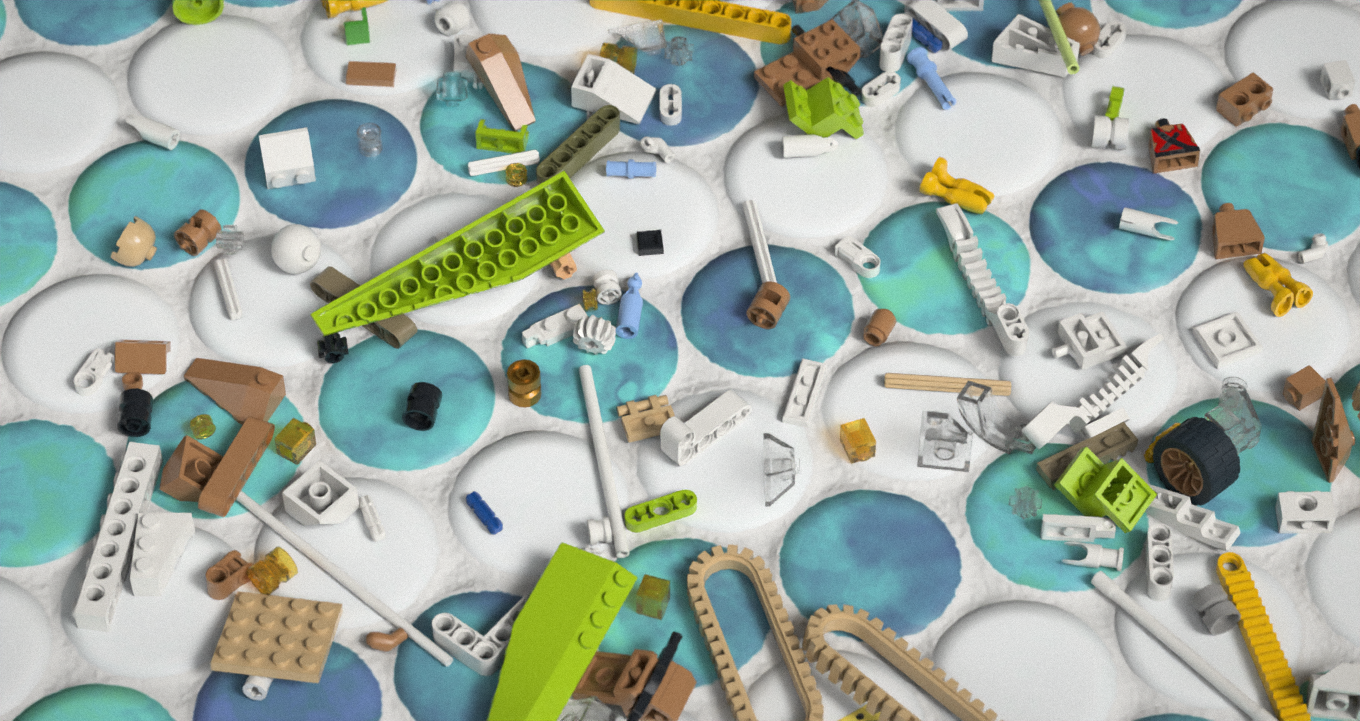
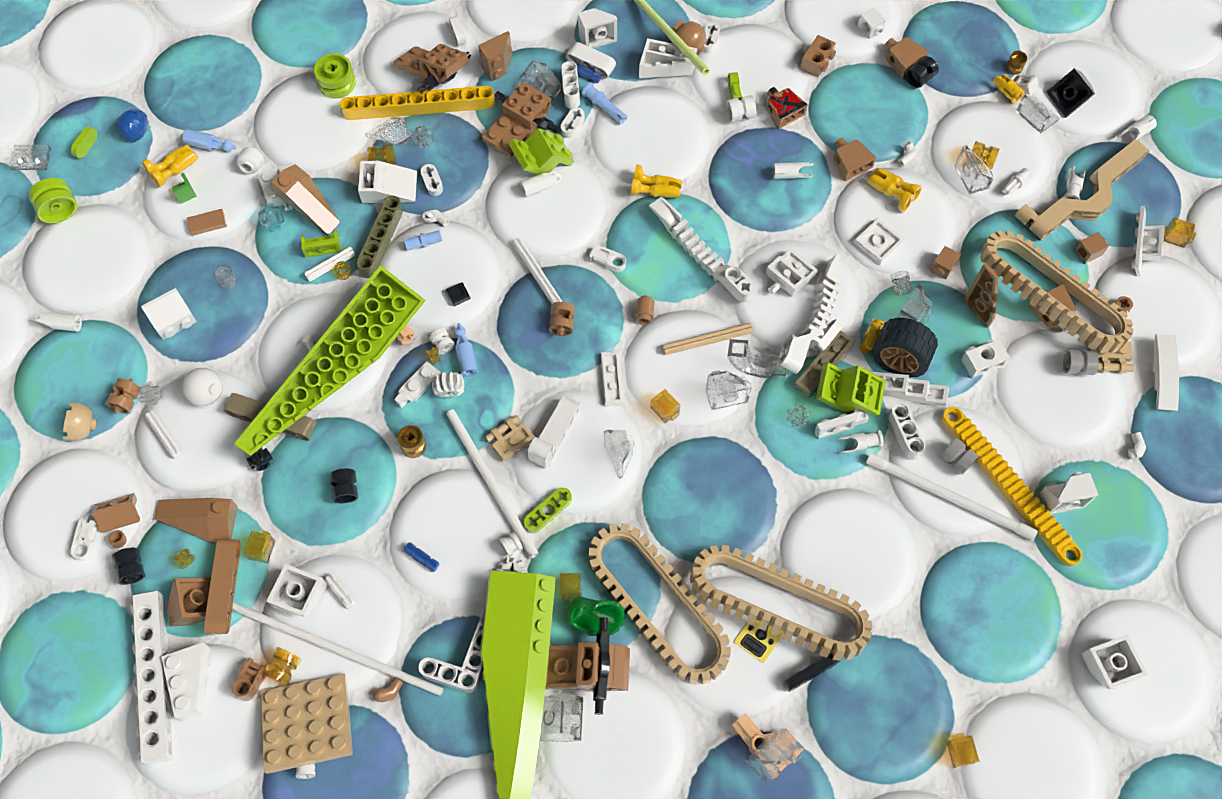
camera: 20 degrees left, 15 degrees up
none -> green piece [567,597,625,637]

